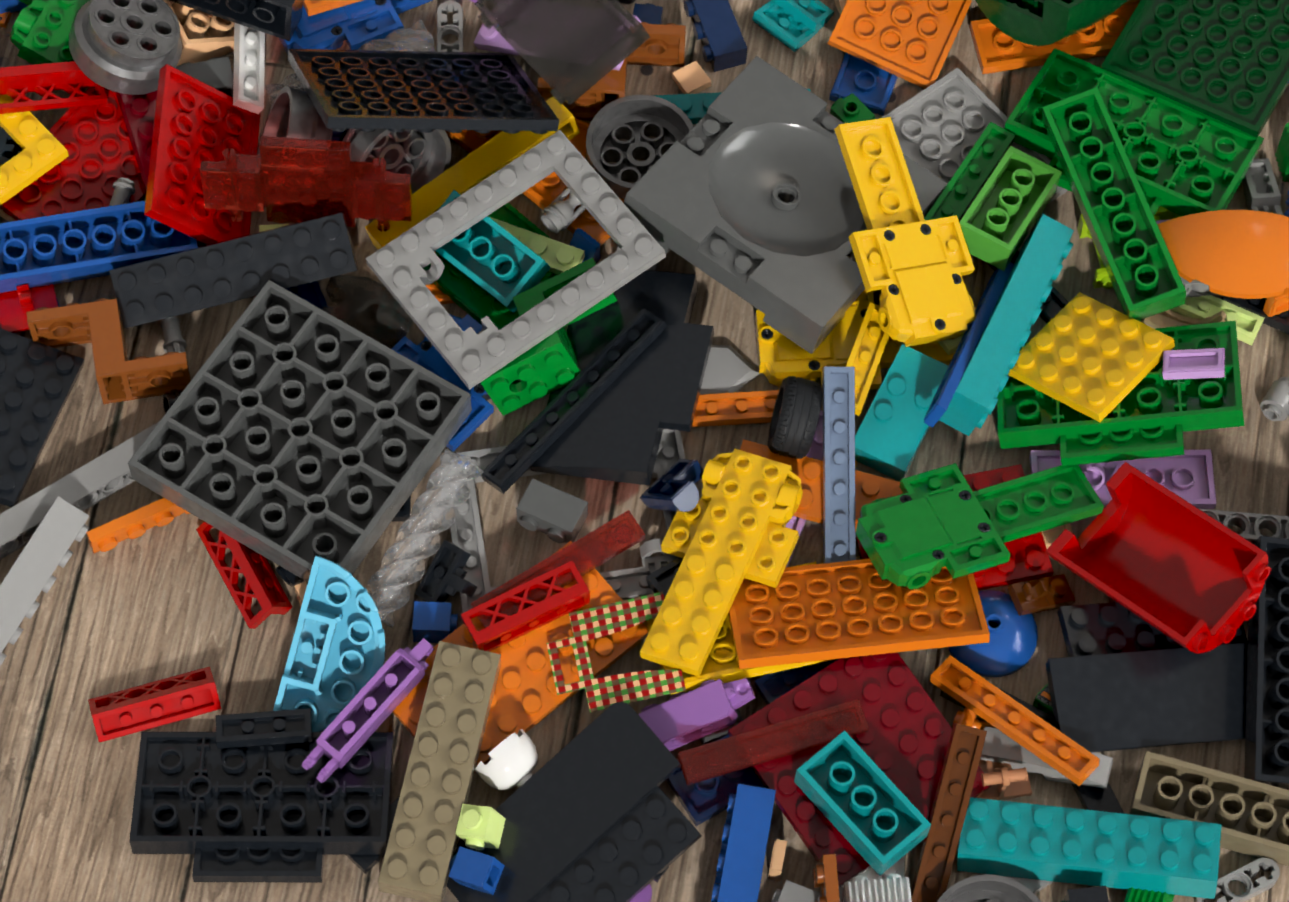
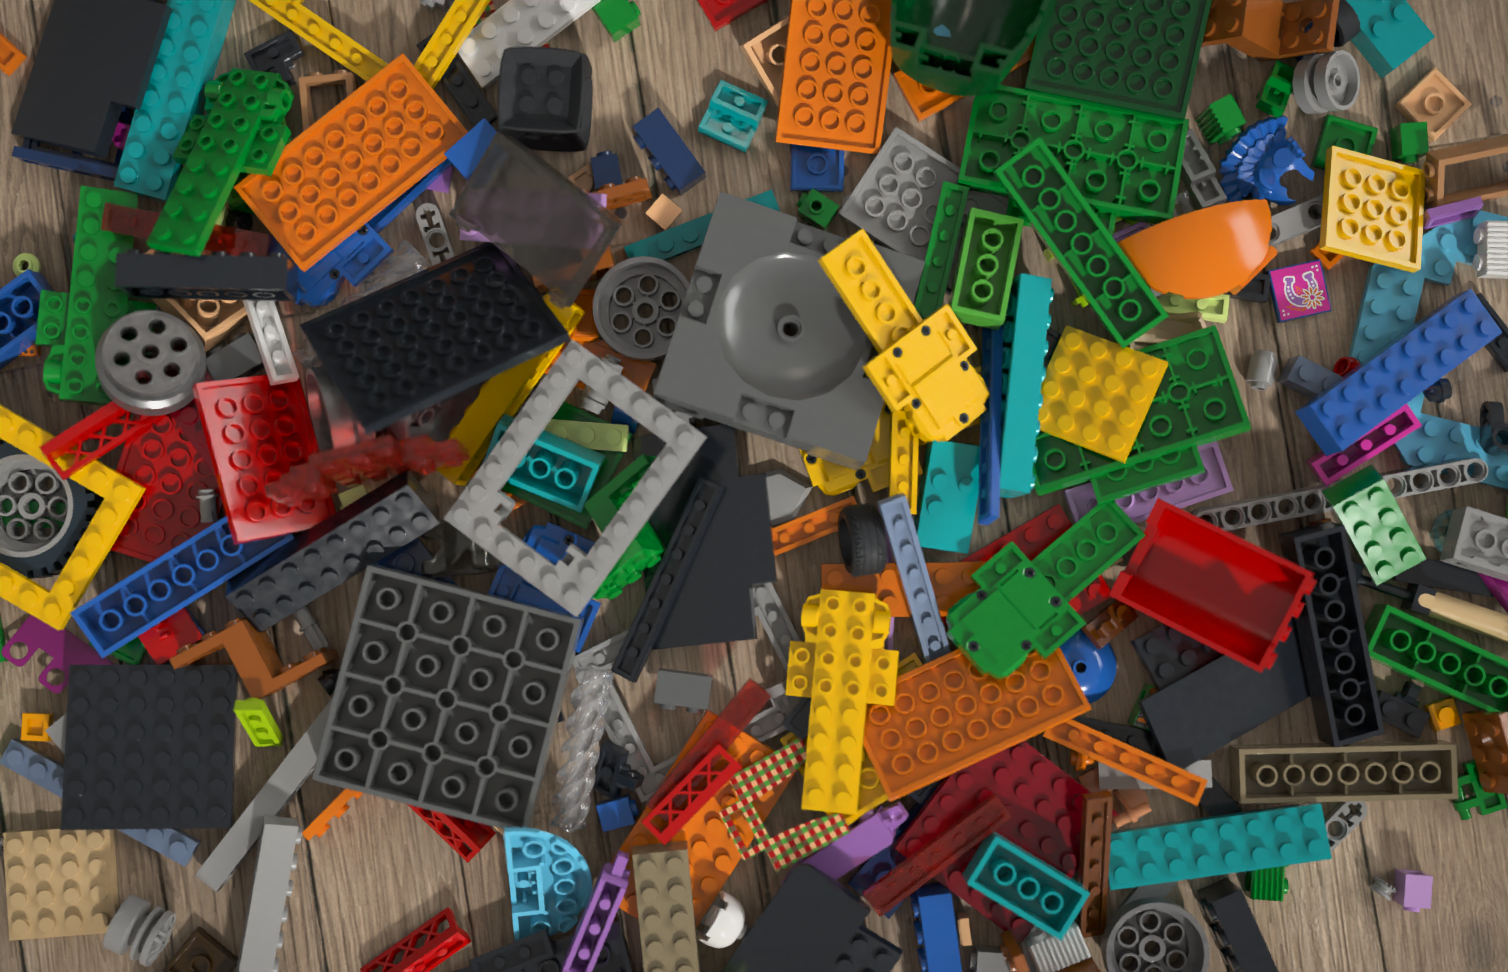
camera: 15 degrees left, 25 degrees up
dark blue brick [640,459,703,512] -> none
lavender tile [1162,348,1225,380] -> none
none -> lime plate [234,698,284,747]

